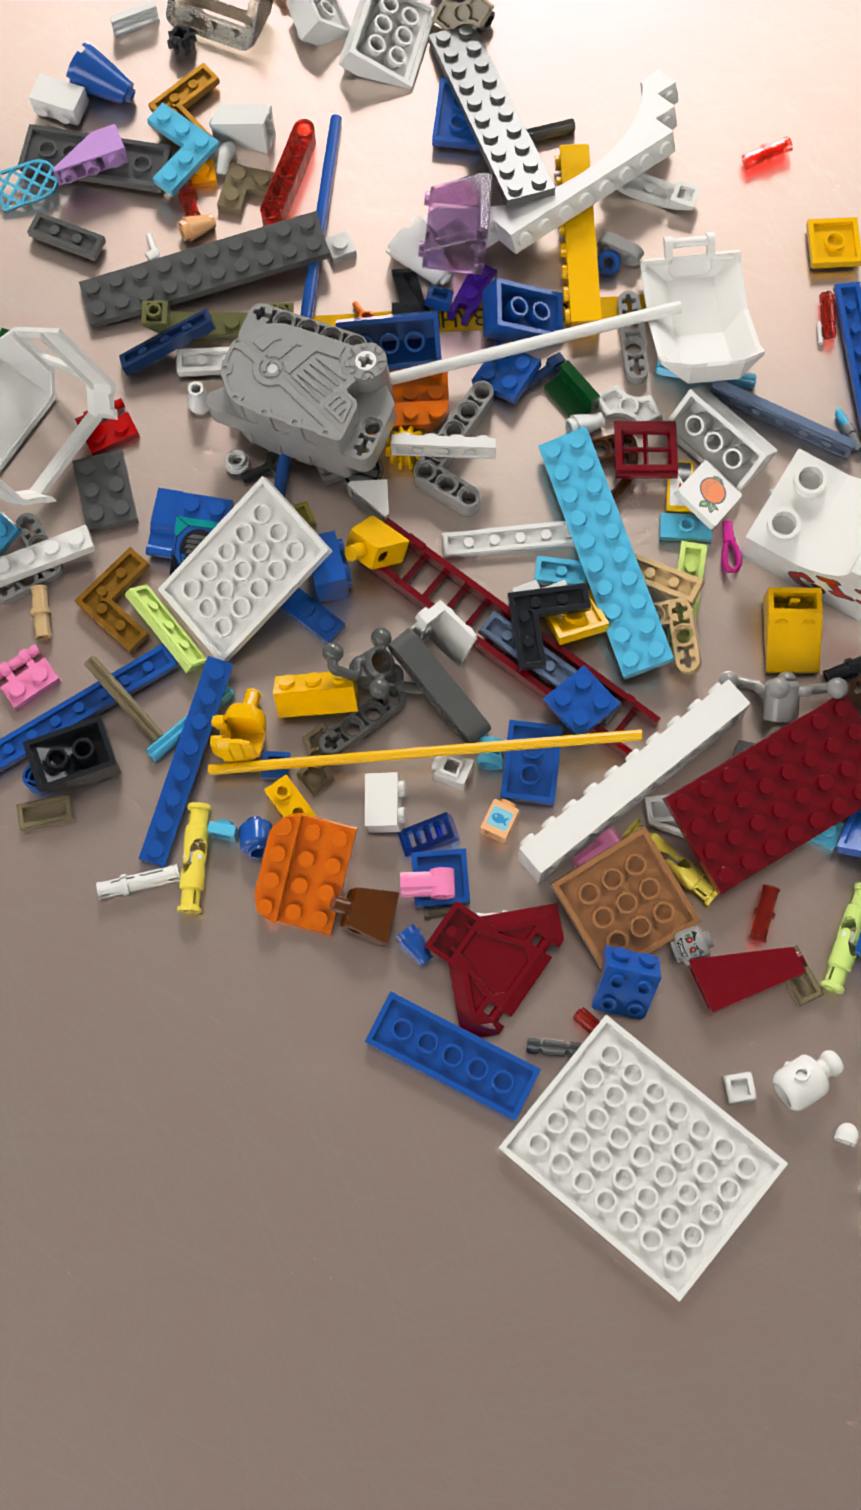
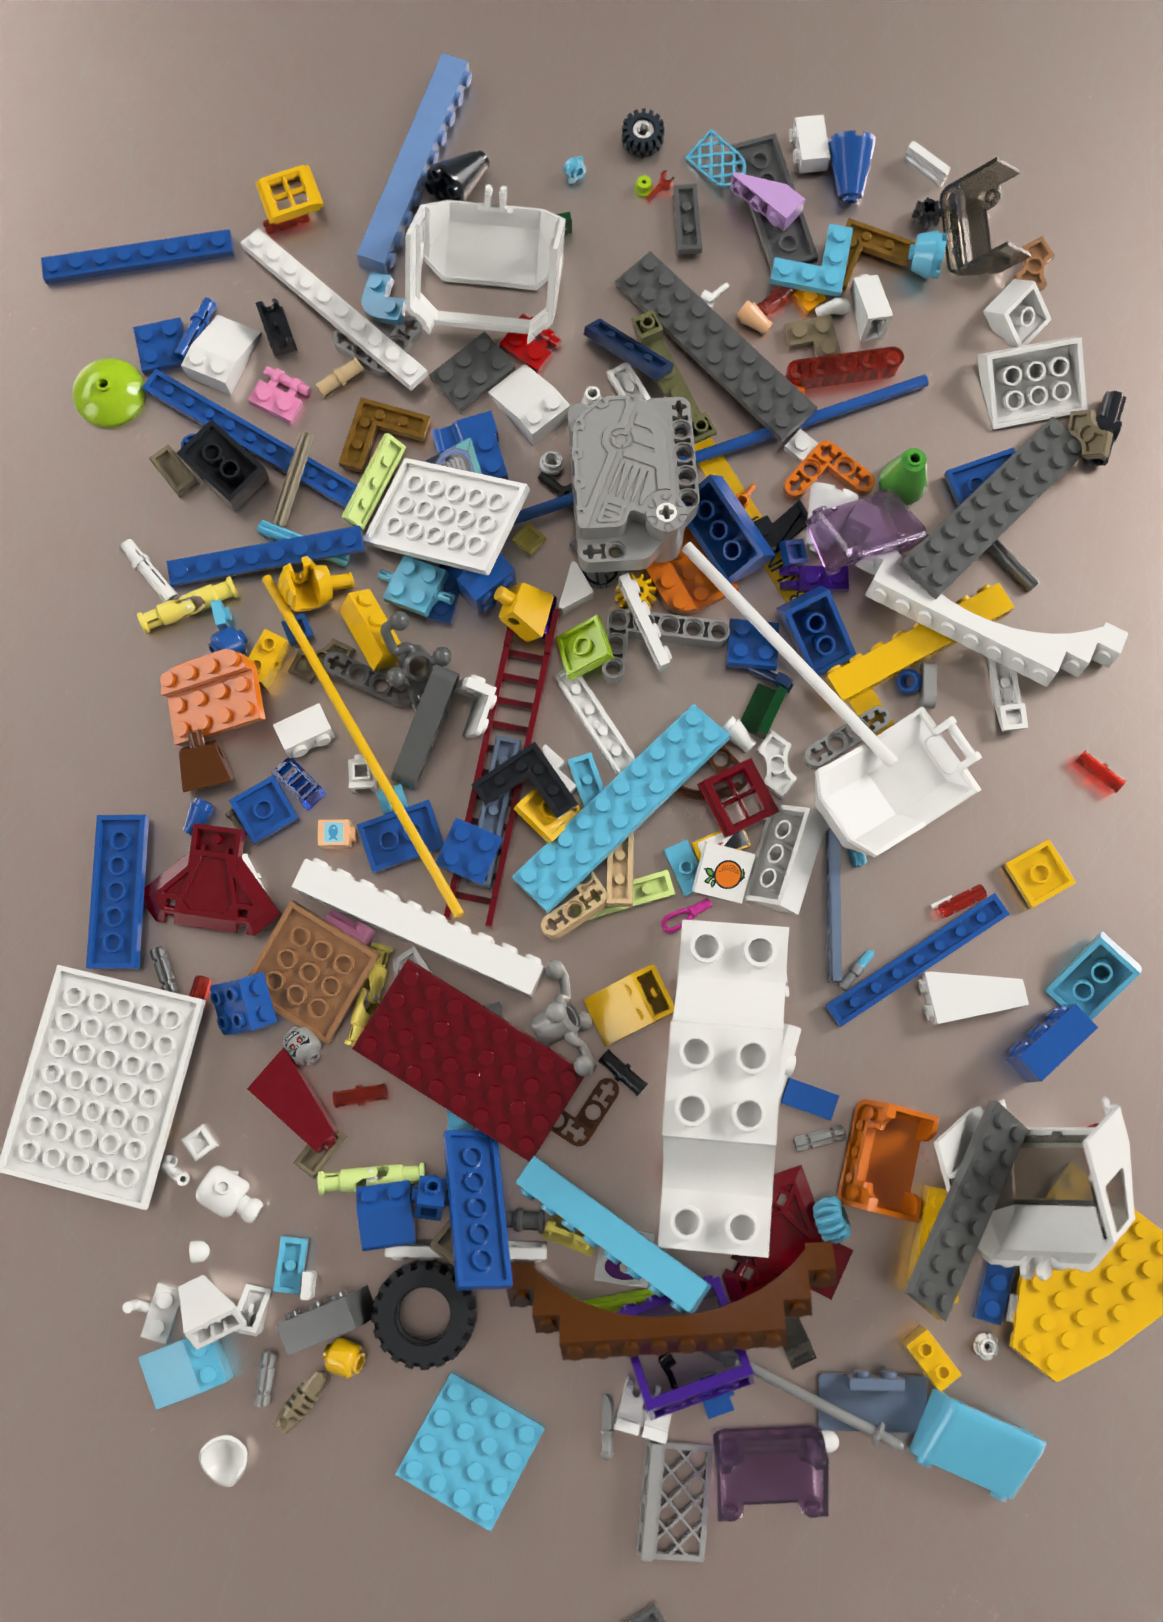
camera: 60 degrees right, 5 degrees up
bright pink piece [400,867,455,900] -> none
none -> white arm [161,1155,190,1186]
none -> medium azure plate [378,556,455,617]
none -> white slope [488,364,570,446]
none -> lime plate [555,615,614,681]
none -> lime piece [634,175,653,197]
none -> clear red hand [645,170,674,202]
none -> orange beam [783,441,875,500]
none -> bright green cone [878,448,928,506]
none -> medium azure cone [908,230,948,280]

